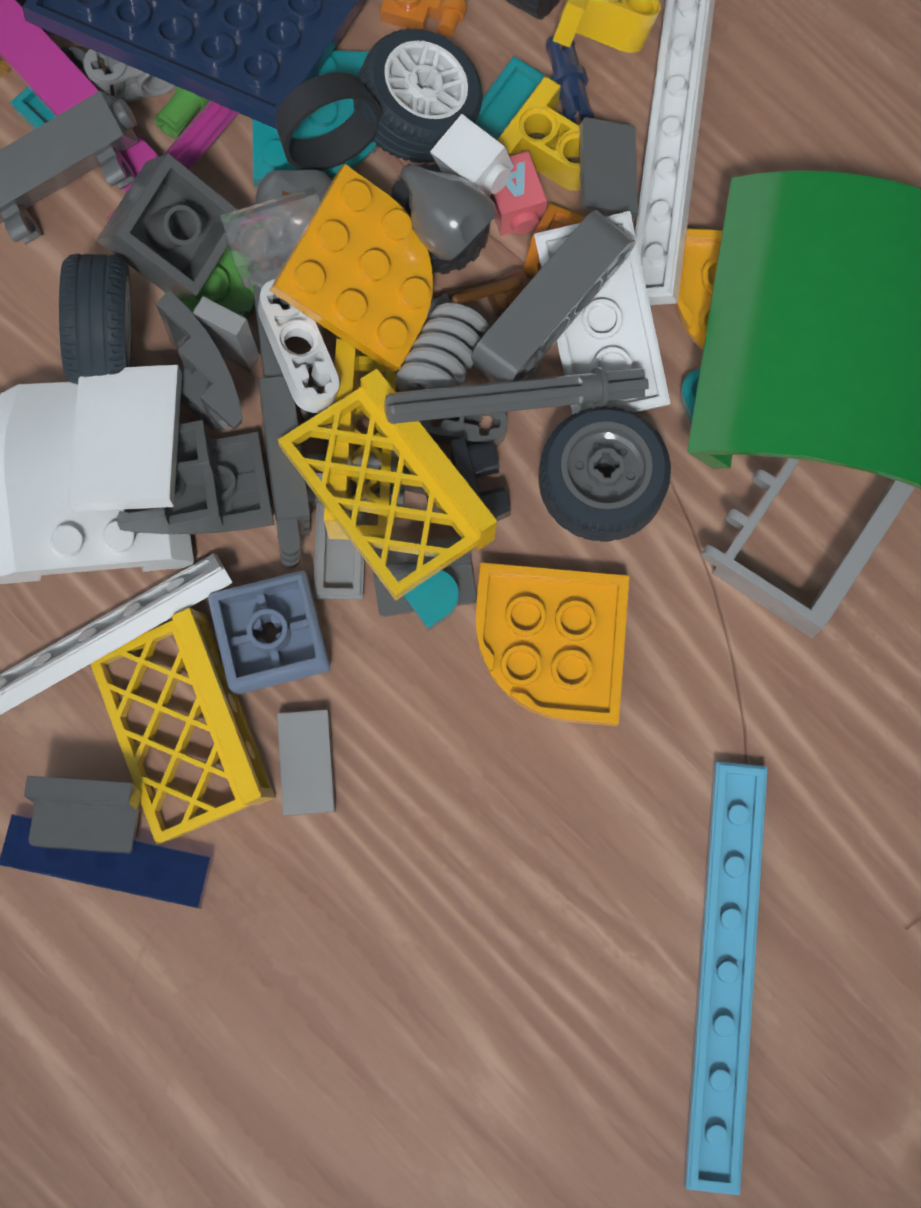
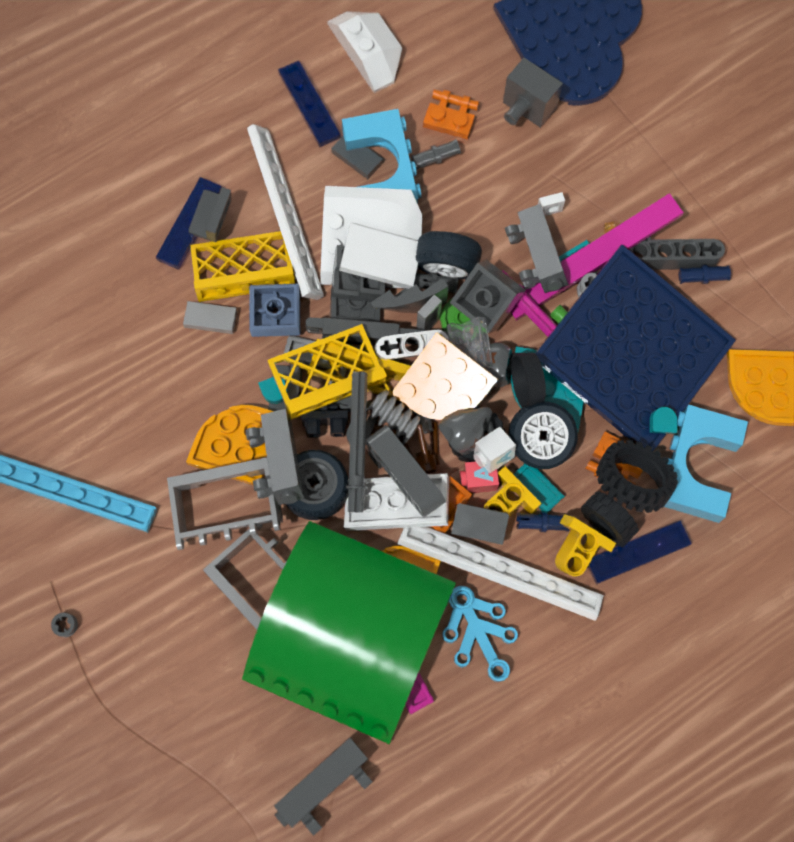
camera: 100 degrees right, 5 degrees down
none -> light grey hinge [167,458,283,550]
none -> brick [245,408,305,505]
none -> dark grey pin [413,273,458,293]
none -> medium azure plant [442,586,518,682]

